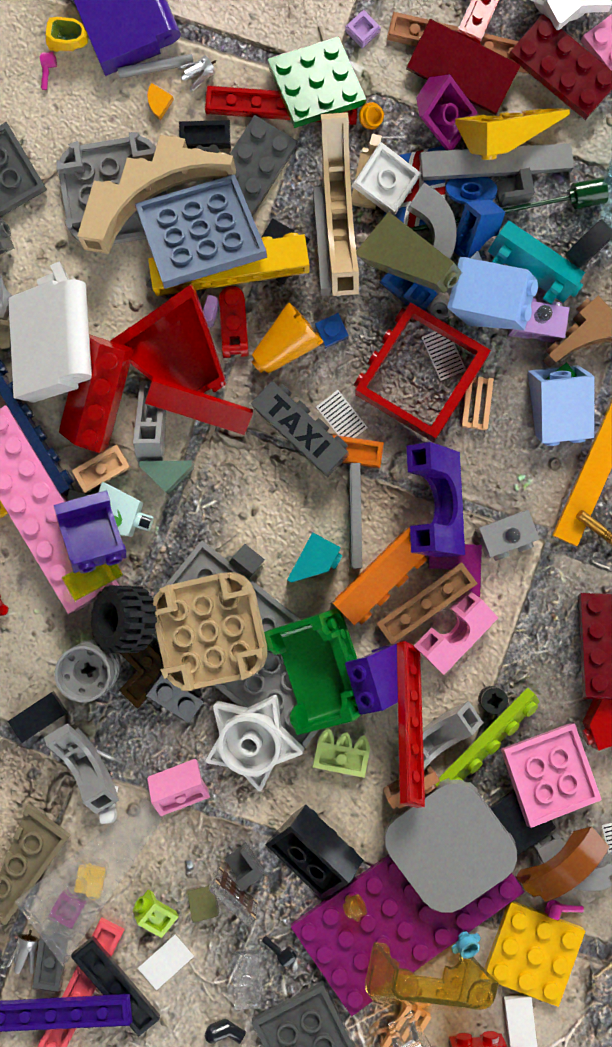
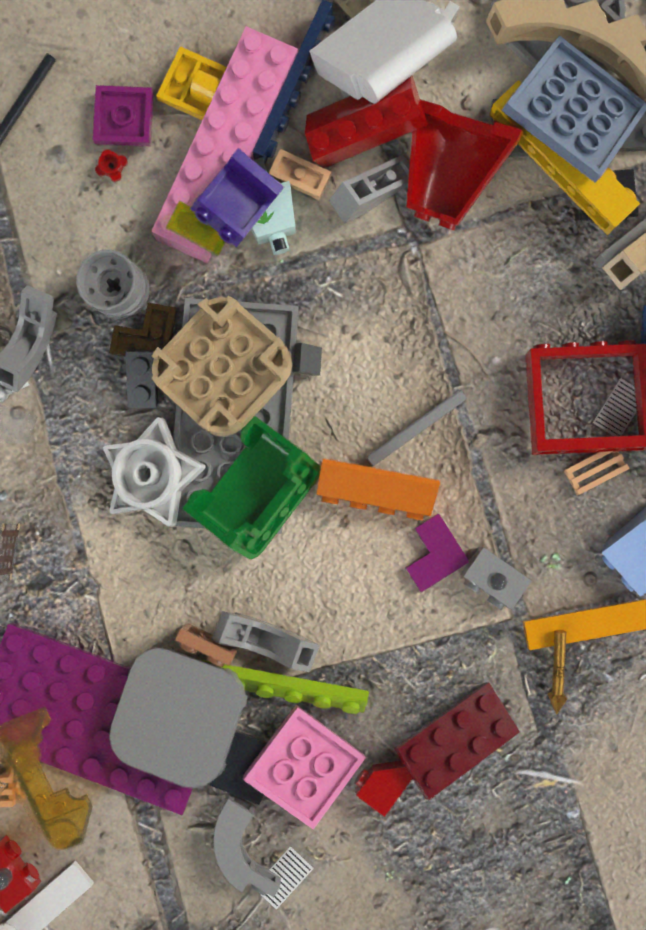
camera: 60 degrees right, 0 degrees up
black tile [8,691,68,743] -> none
black tyre [90,585,157,653] -> none
sand green slope [139,460,194,494] -> none
red tile [145,377,253,435] -> none
bright pink panel [147,759,210,816] -> none
lavender tile [203,294,219,328] -> none
red plate [219,286,249,358] -> none
dark grey panel [225,842,264,891] -> none
light orange cone [251,302,324,374] -> none
dark grey brick [251,381,349,478] -> none
black slope [265,804,364,900] -> none
teal slope [287,532,343,582] -> none
yellowish green plate [313,728,370,778] -> none
blue plate [315,313,349,349] -> none
white sticker [316,390,368,438] -> none
orange tile [333,435,384,469] -> none
clear yellow plate [343,894,367,922] -> none
dark purple panel [345,643,398,715] -> none
medium nougat plate [376,562,478,645] -> none
red tile [397,641,425,808] -> none
dark purple arch [406,442,465,558] -> none
bright pink arch [414,590,498,675] -> none
medium azure plate [451,931,481,959] -> none
pearl dark grey wheel [478,686,508,714] -> none
yellow plate [482,901,586,1007] -> none
dark orange arch [516,826,609,902] -> none
dark pink hand [545,900,584,920] -> none

